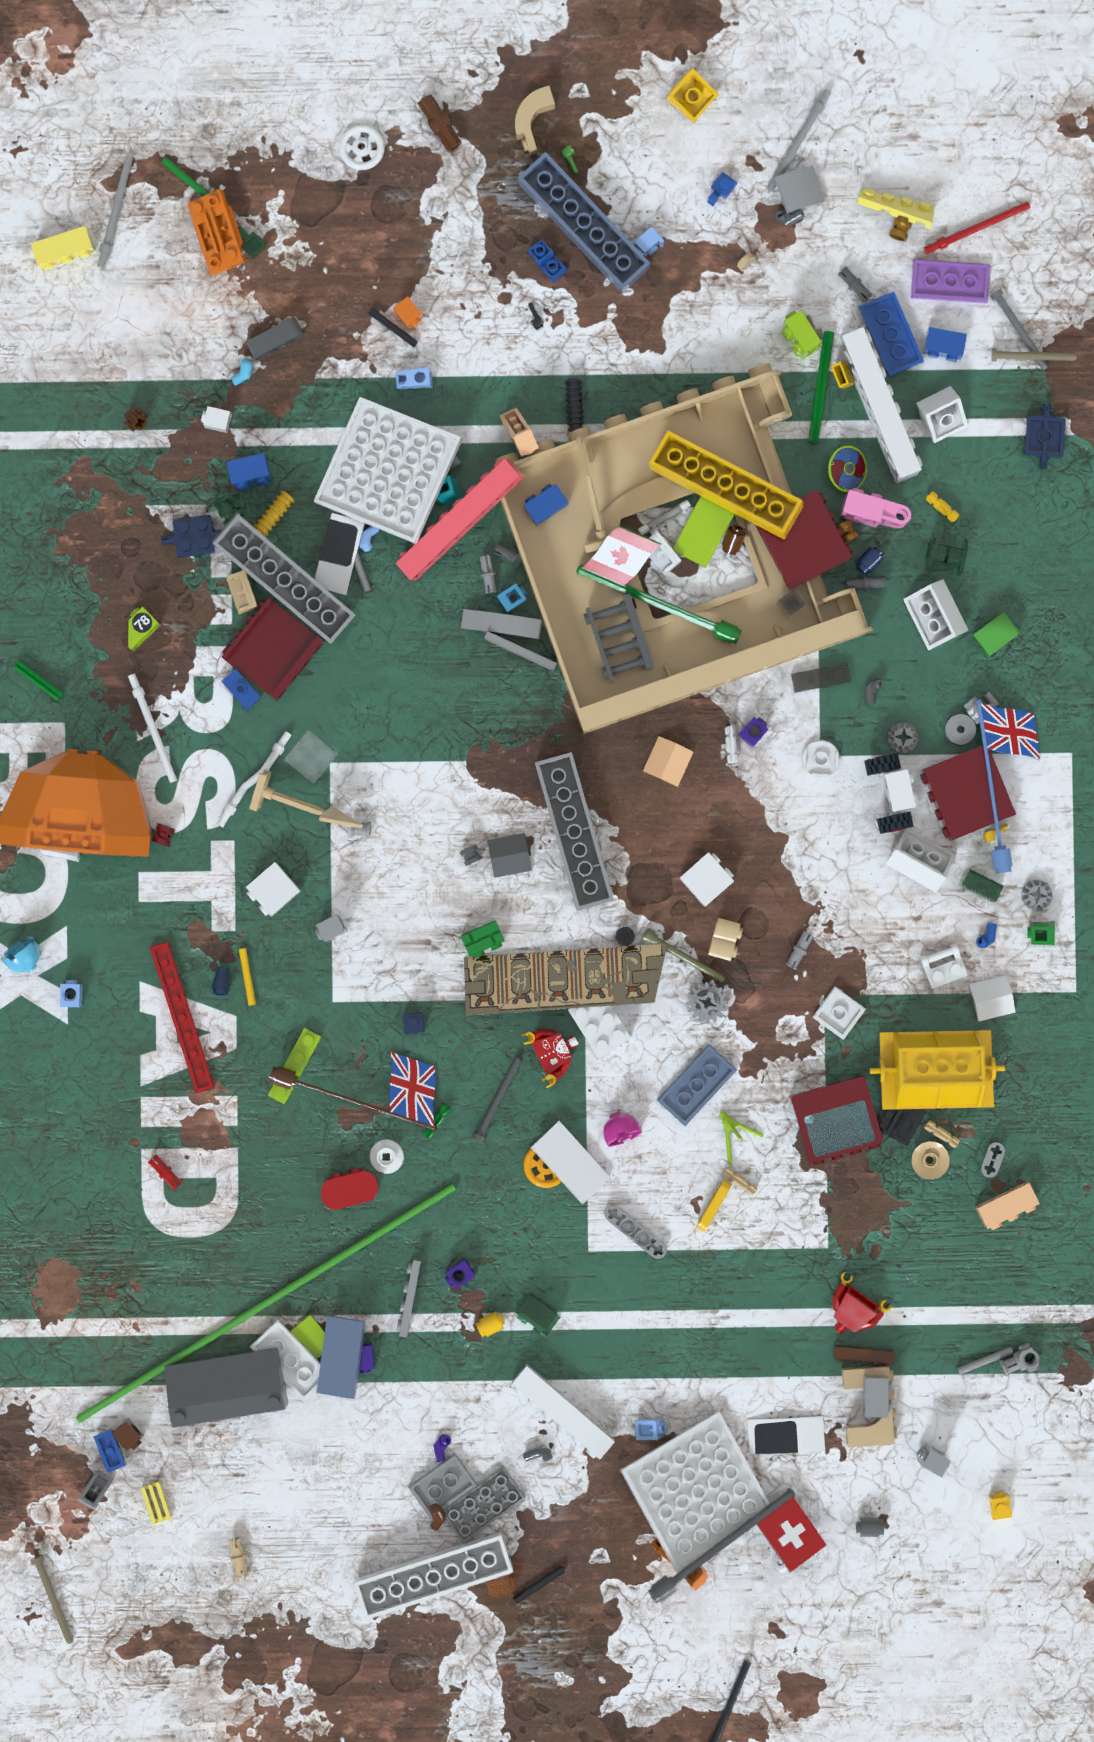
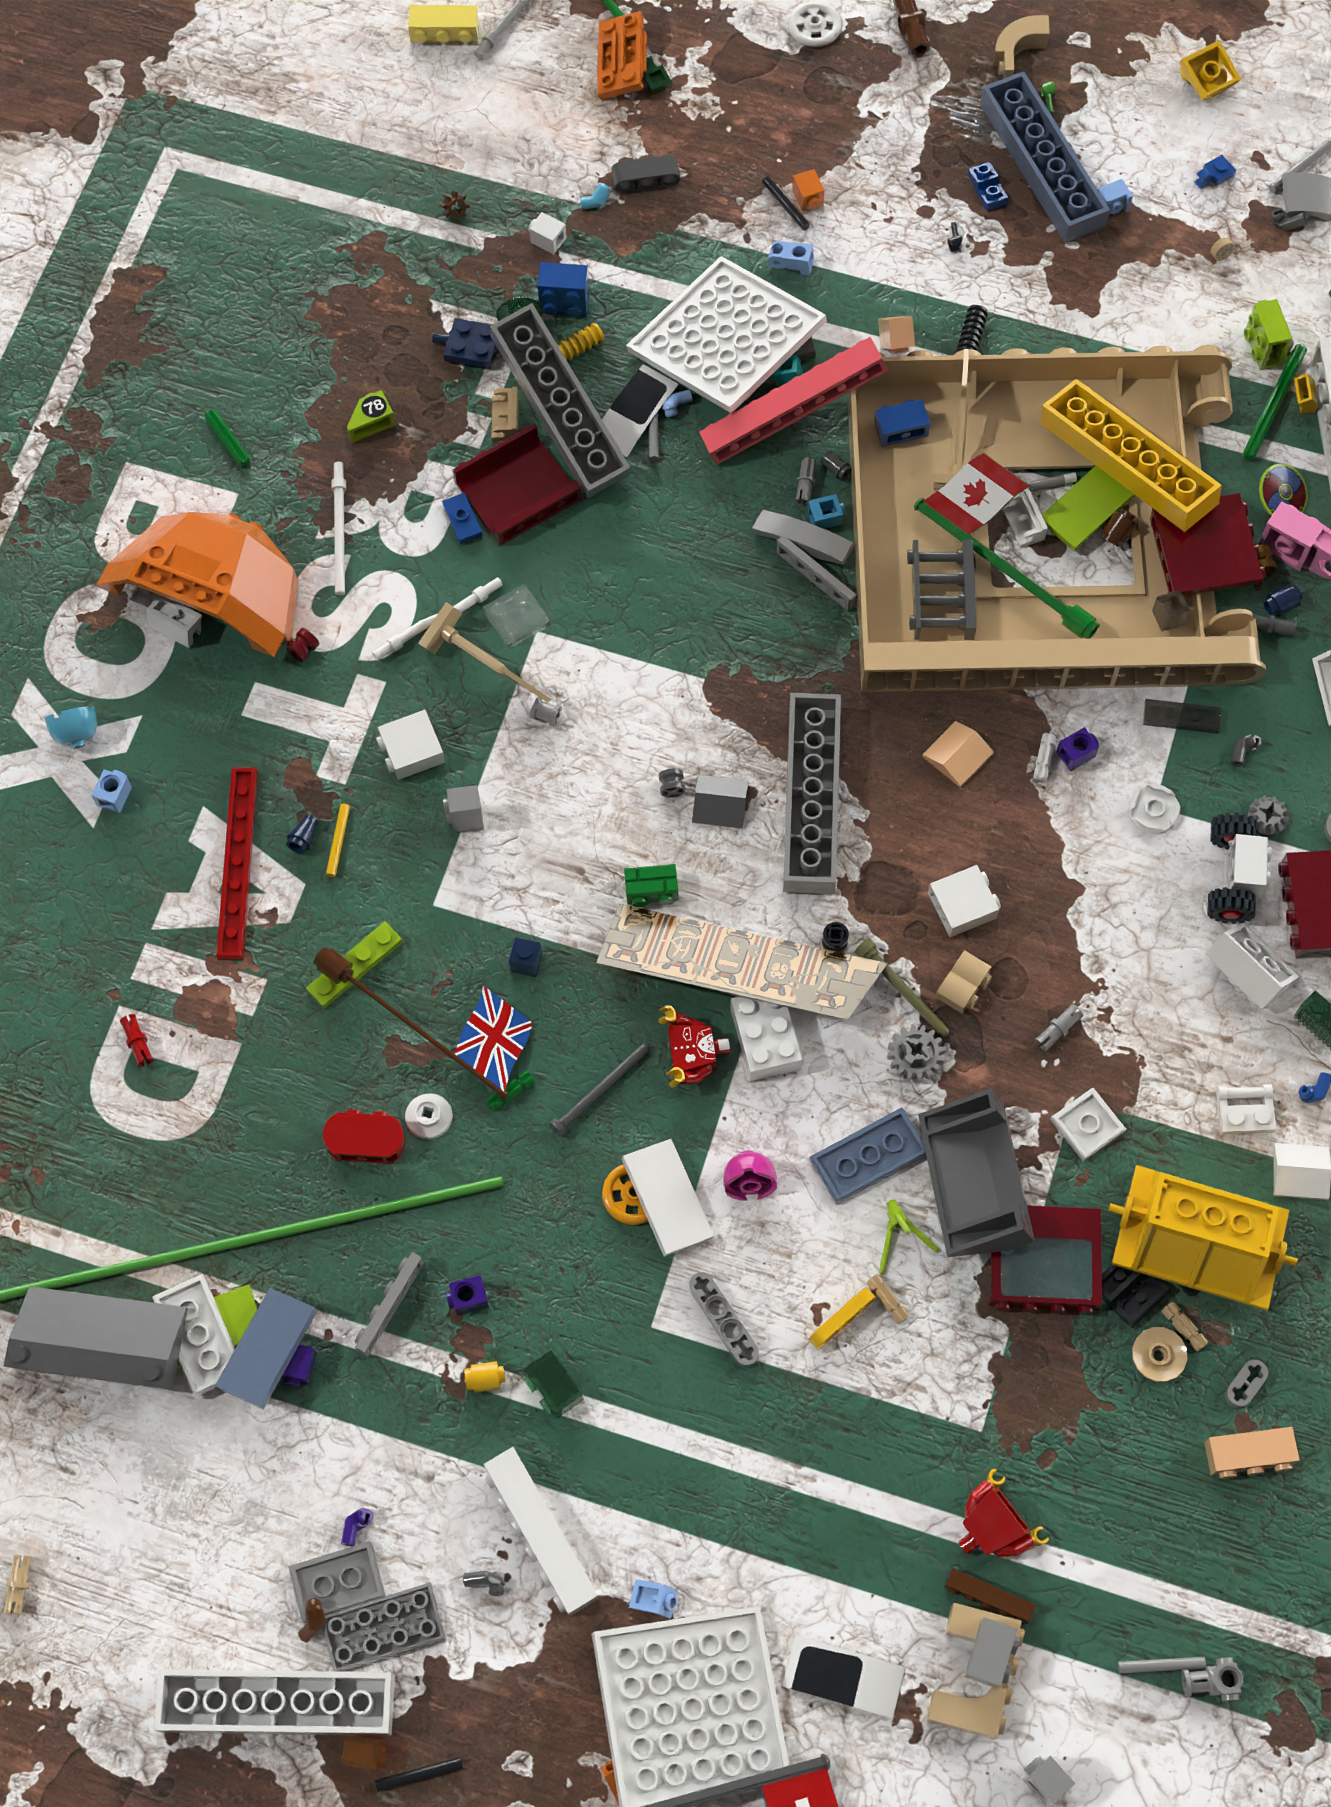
camera: 20 degrees right, 20 degrees down
none -> dark grey slope [918,1088,1035,1257]

